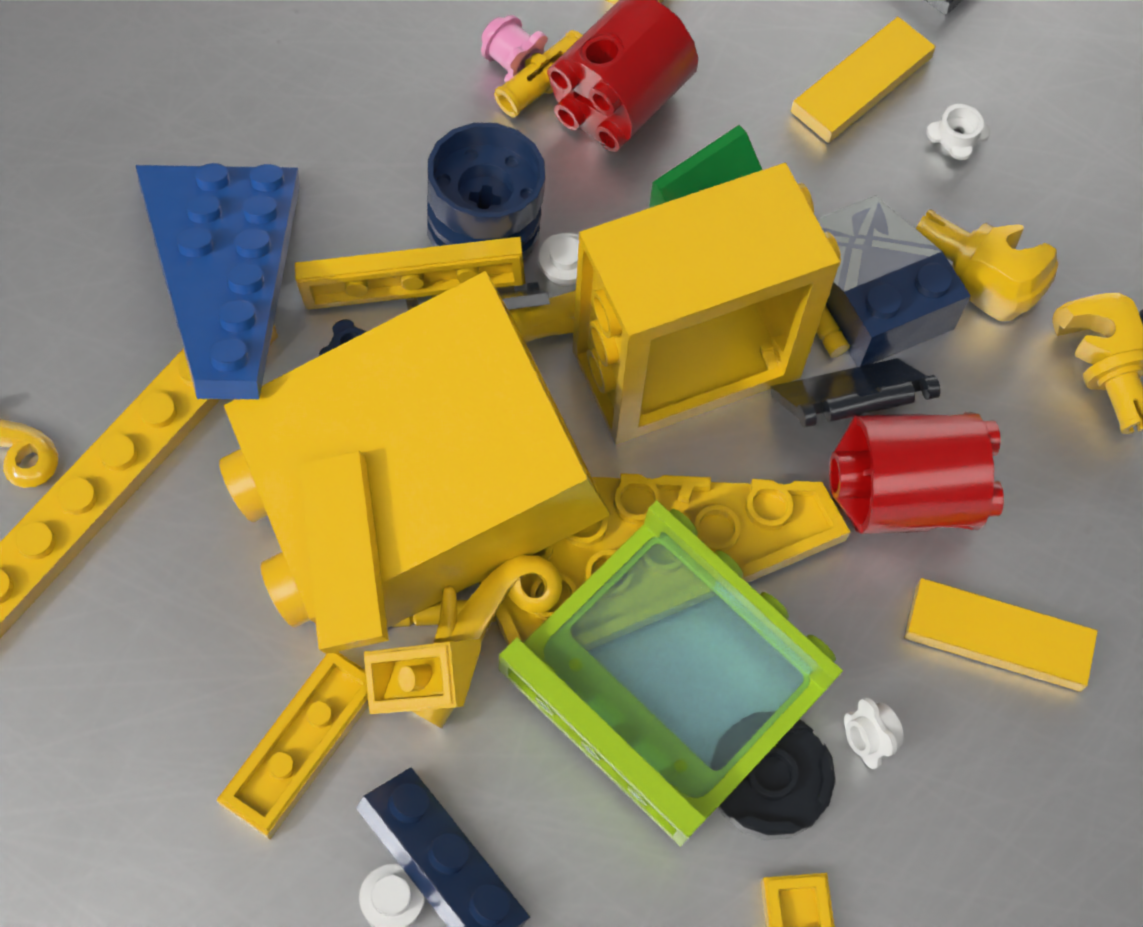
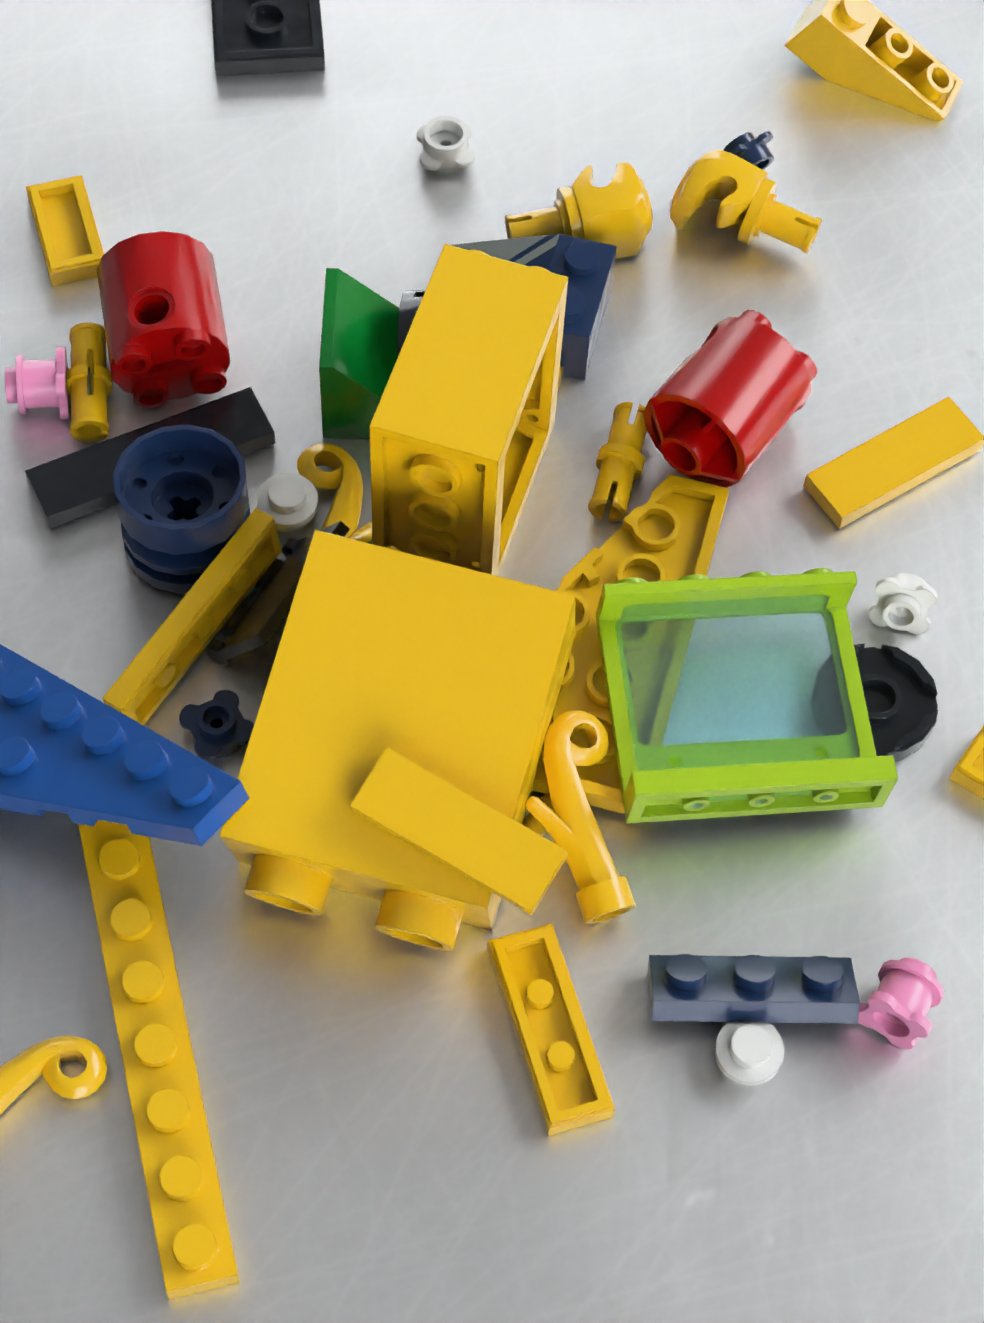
camera: 50 degrees left, 5 degrees down
yellow slope [364,639,481,714] -> none
black piece [770,358,940,428] -> none
yellow tile [791,16,936,144] -> none
none -> black tile [25,387,275,529]
none -> yellow pin [588,402,647,523]

